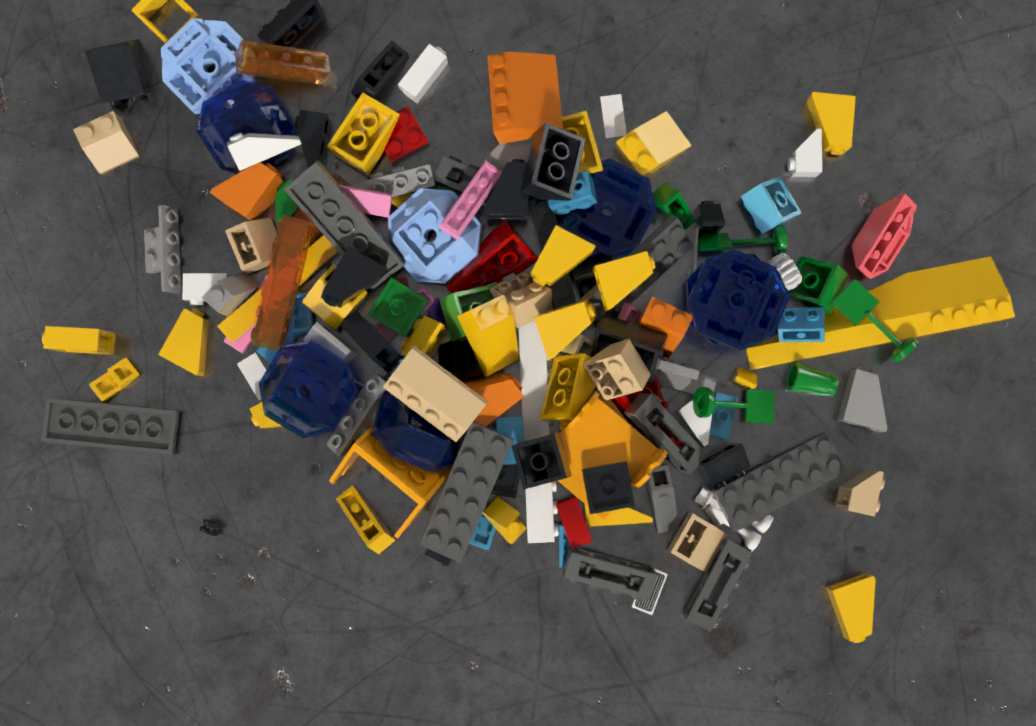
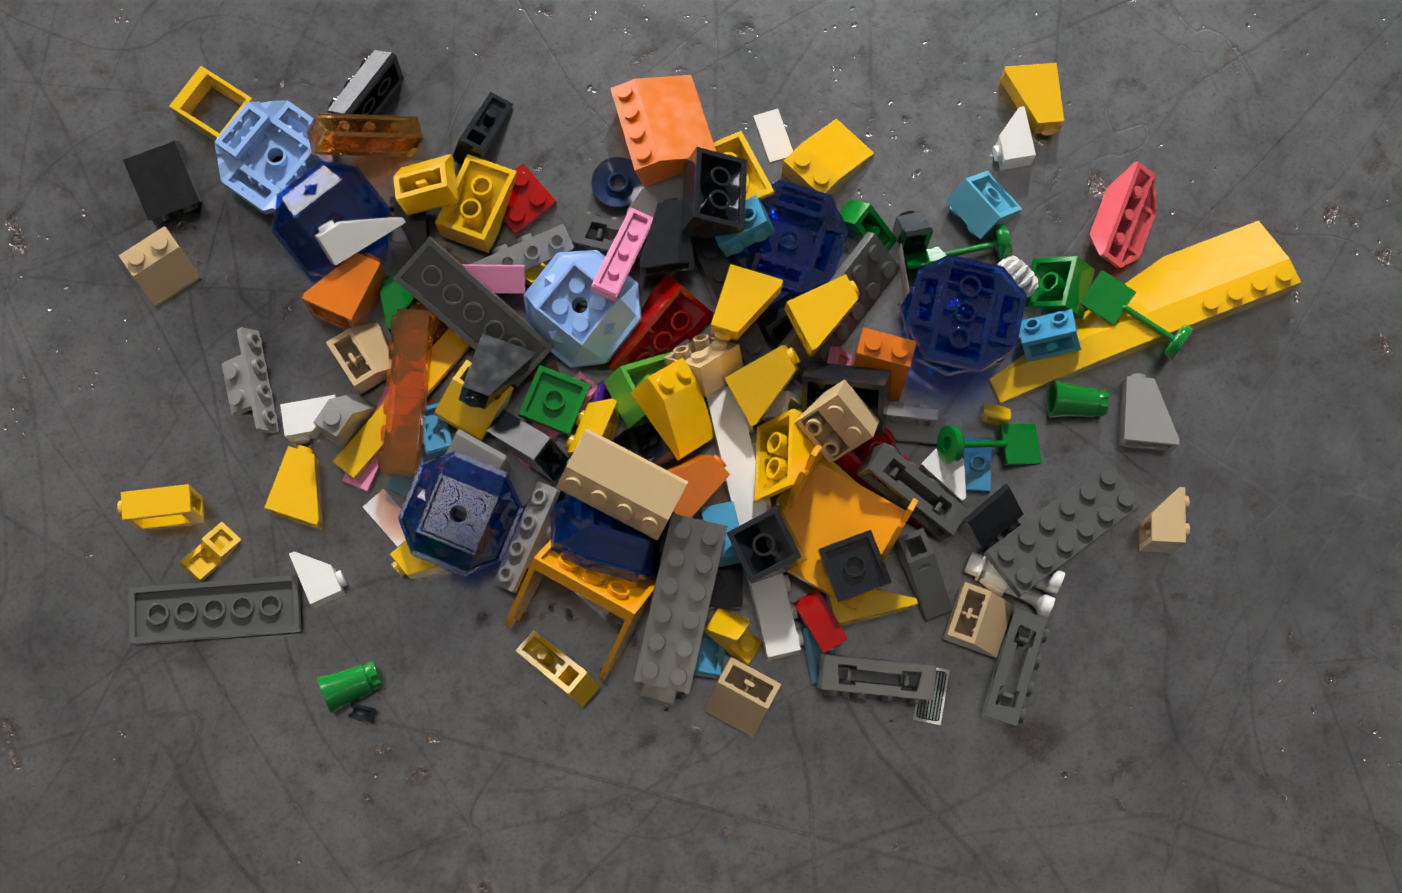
camera: 15 degrees left, 10 degrees down
white brick [398,44,448,103] -> none
yellow slope [826,573,876,643] -> none
none -> white slope [289,552,347,609]
none -> green plant [317,661,383,714]
none -> yellow slope [393,154,459,215]
none -> dark blue dish [591,157,643,208]
none -> tan slope [704,657,781,738]

